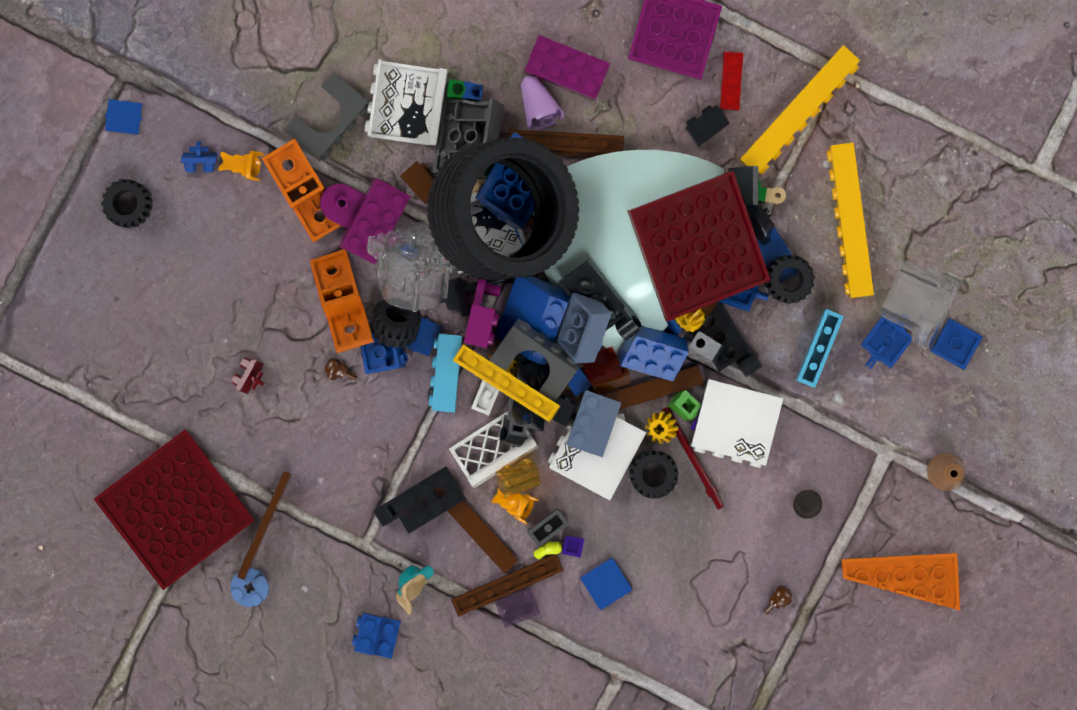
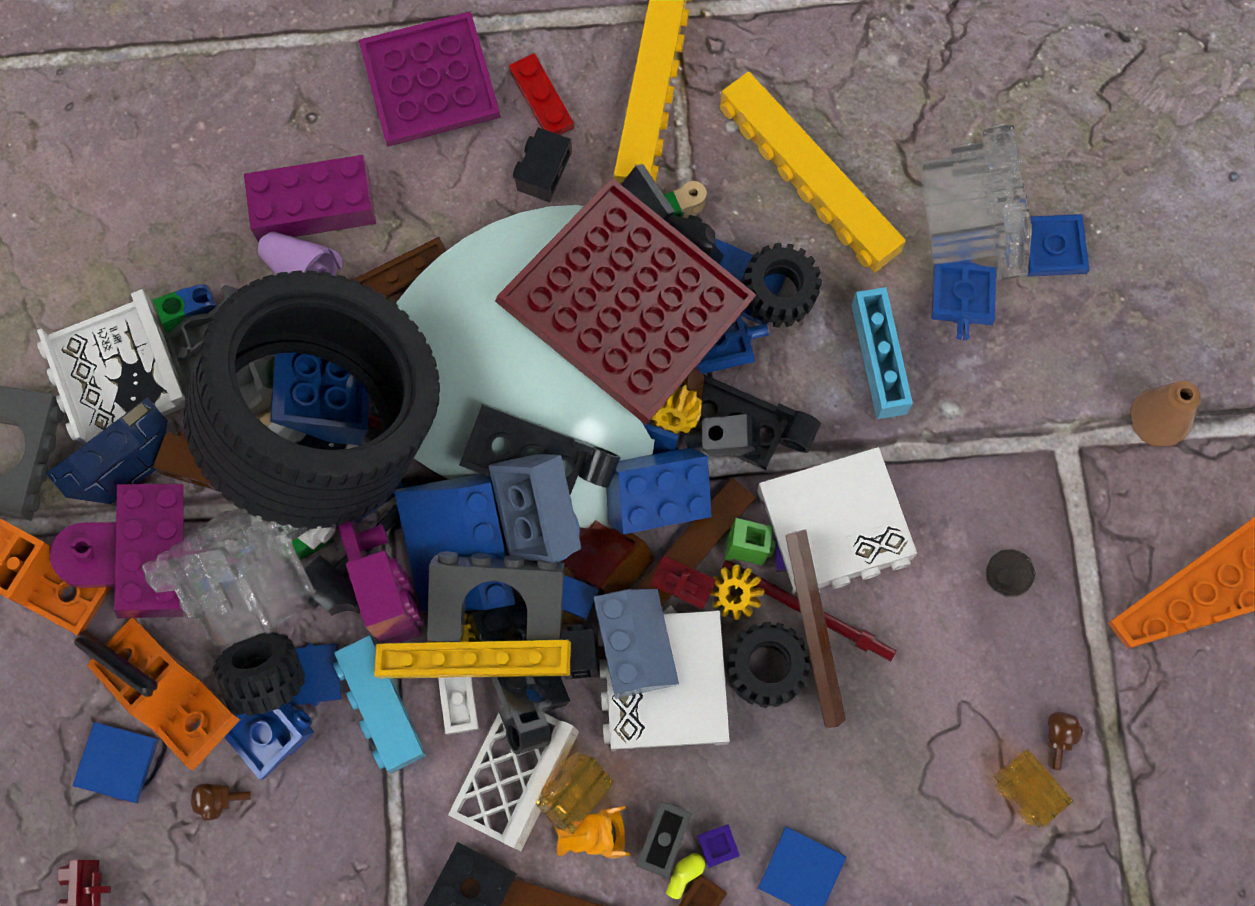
camera: 30 degrees left, 15 degrees down
none -> dark blue wedge [46,397,168,504]
none -> blue tile [72,722,159,803]
none -> black axle [74,632,158,697]
none -> dark red hips [650,555,717,609]
none -> reddish brown tile [785,529,846,728]
none -> clear yellow brick [993,749,1073,828]

